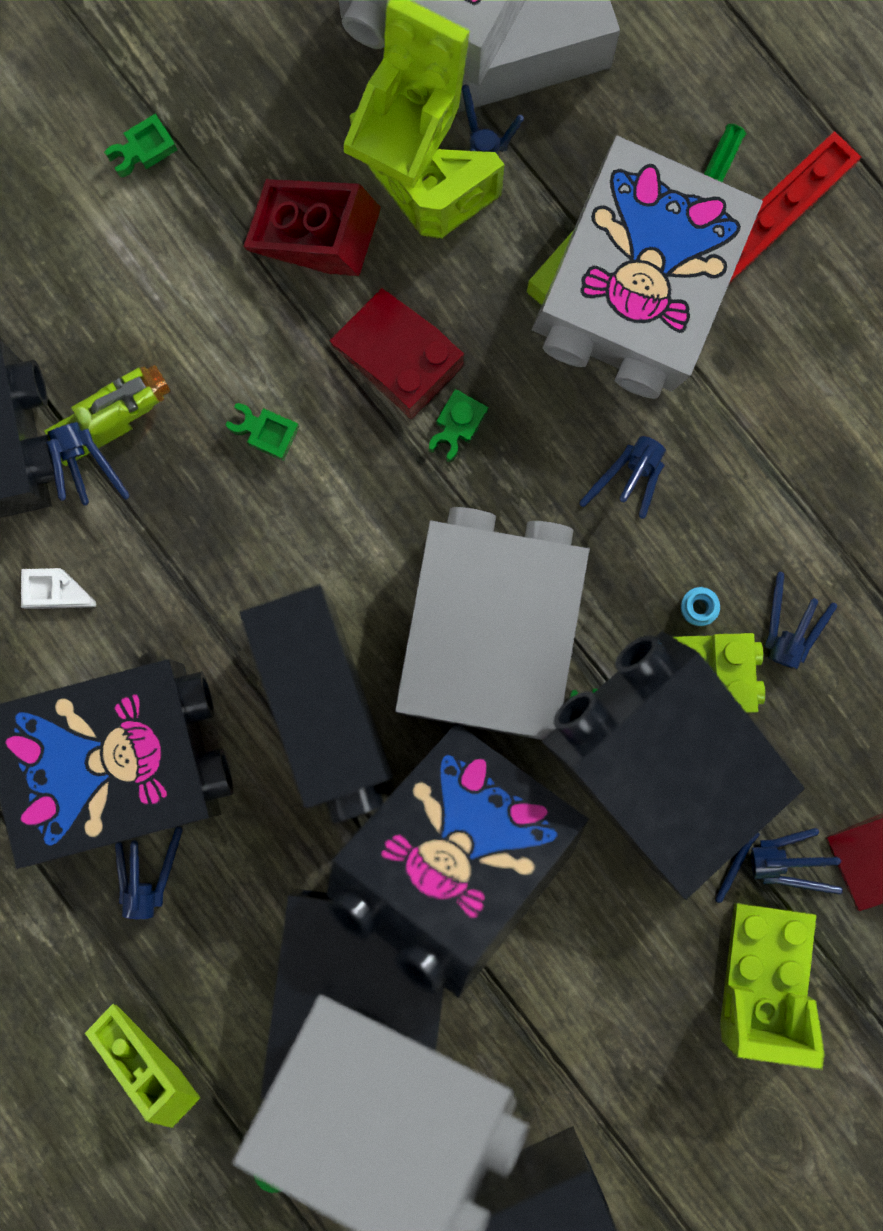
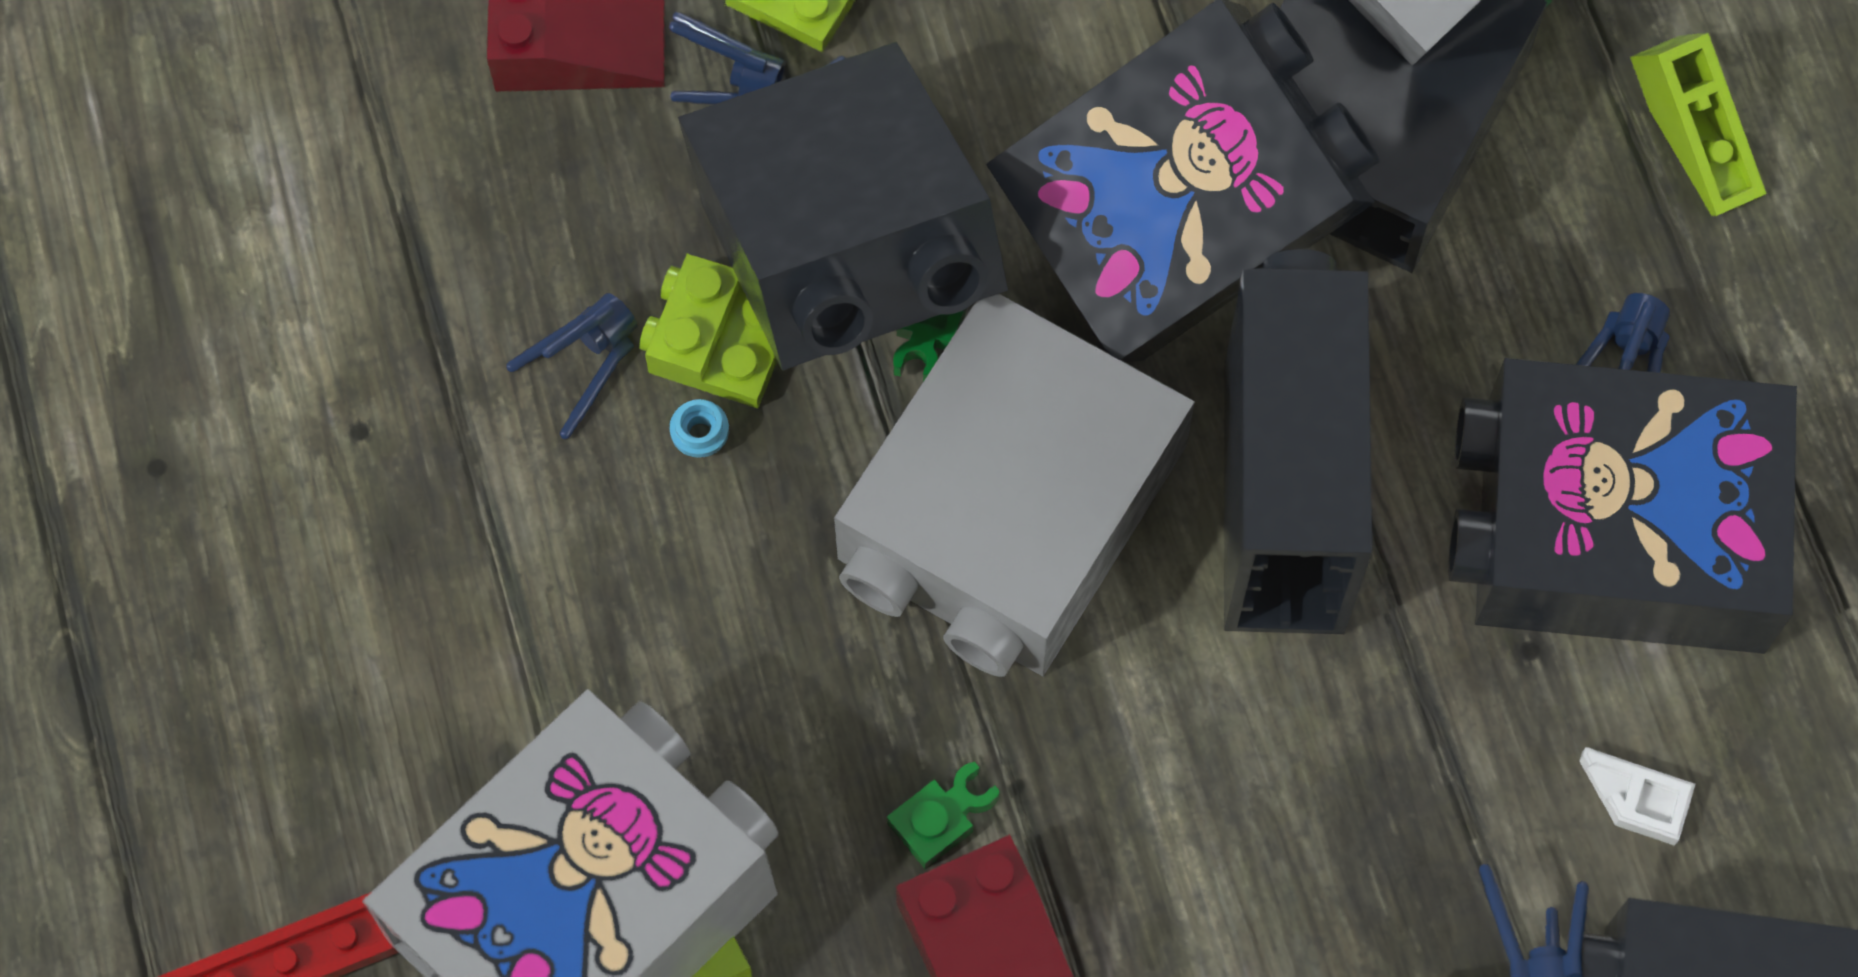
camera: 160 degrees left, 15 degrees down
green plate [226,403,299,461] -> none
dark blue plant [579,436,666,519] -> none

